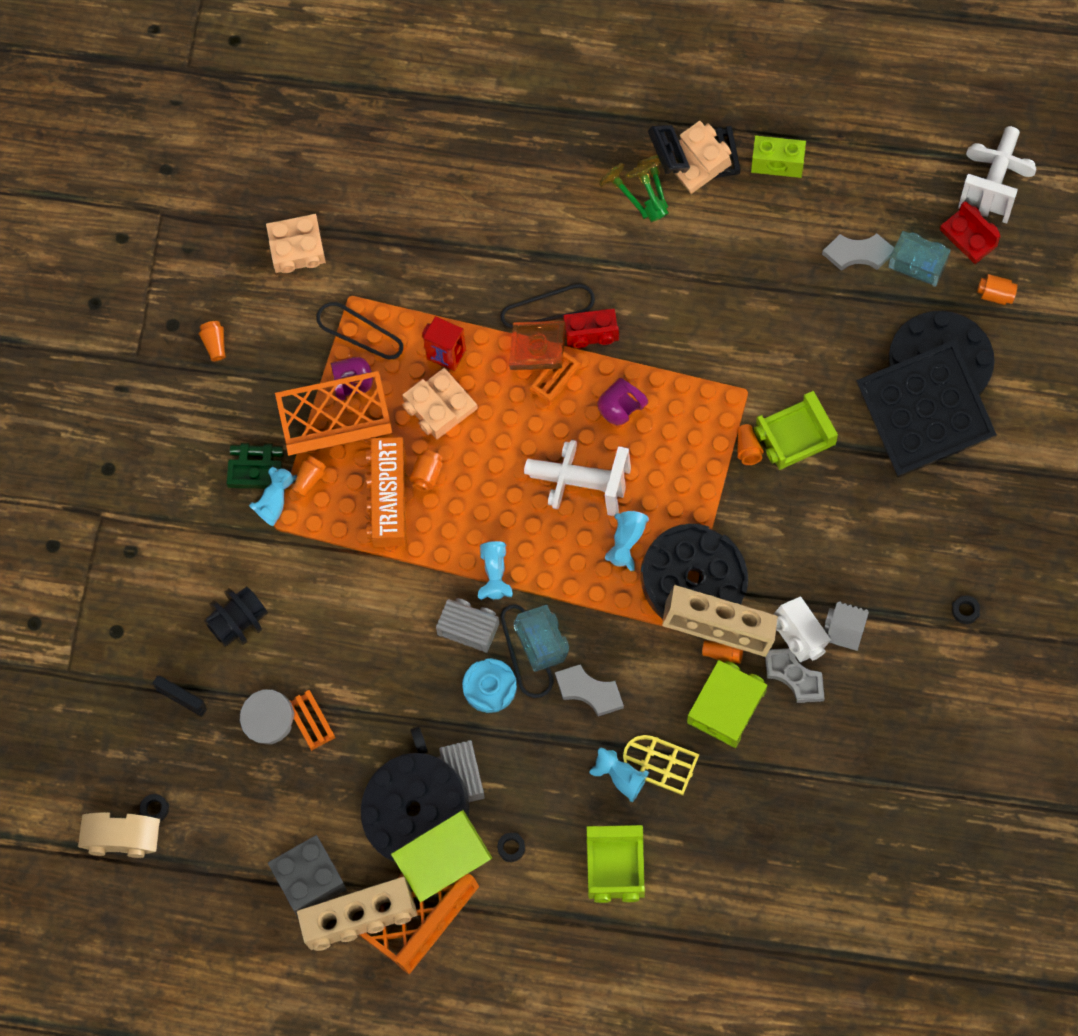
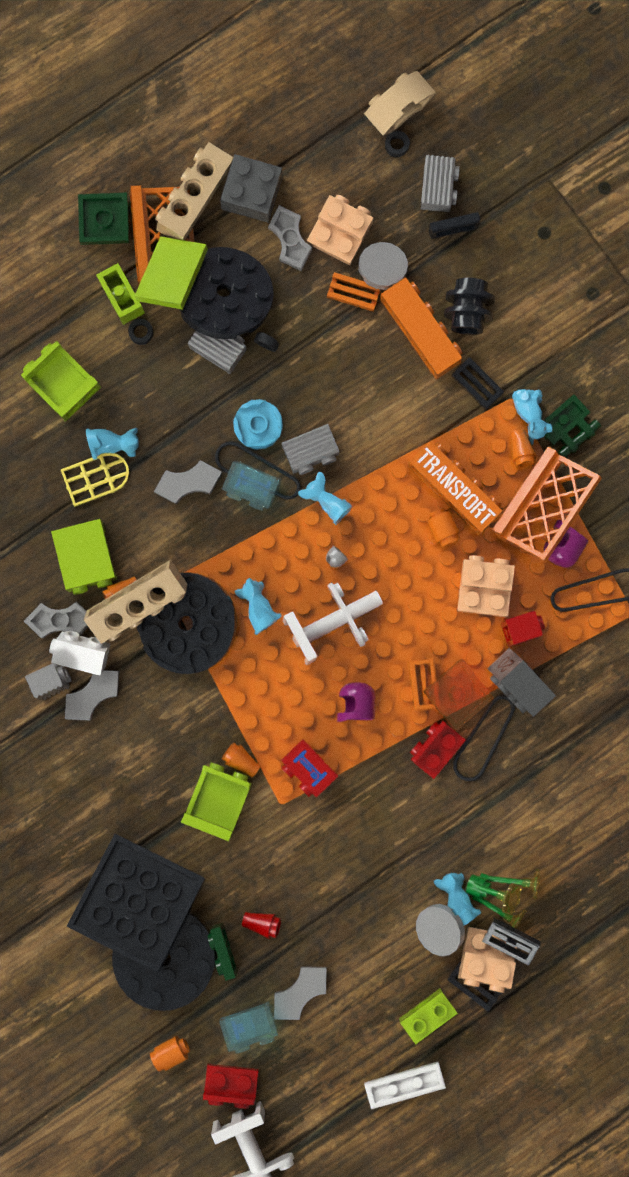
camera: 135 degrees right, 15 degrees up
none -> light grey tile [65,670,119,721]
none -> dark green plate [78,192,130,245]
none -> lime brick [96,263,145,325]
none -> dark green plate [207,922,238,981]
none -> red cone [242,912,281,939]
none -> light grey tile [268,205,312,272]
none -> red brick [281,739,338,797]
none -> light nougat plate [307,195,373,265]
none -> light grey hinge [326,546,348,568]
none -> white tile [364,1062,446,1109]
none -> orange brick [380,277,463,380]
none -> light grey tile [416,904,465,956]
none -> light grey brick [421,155,459,212]
none -> medium azure animal [434,873,482,926]
none -> black tile [451,357,504,410]
none -> dark grey brick [487,648,556,717]

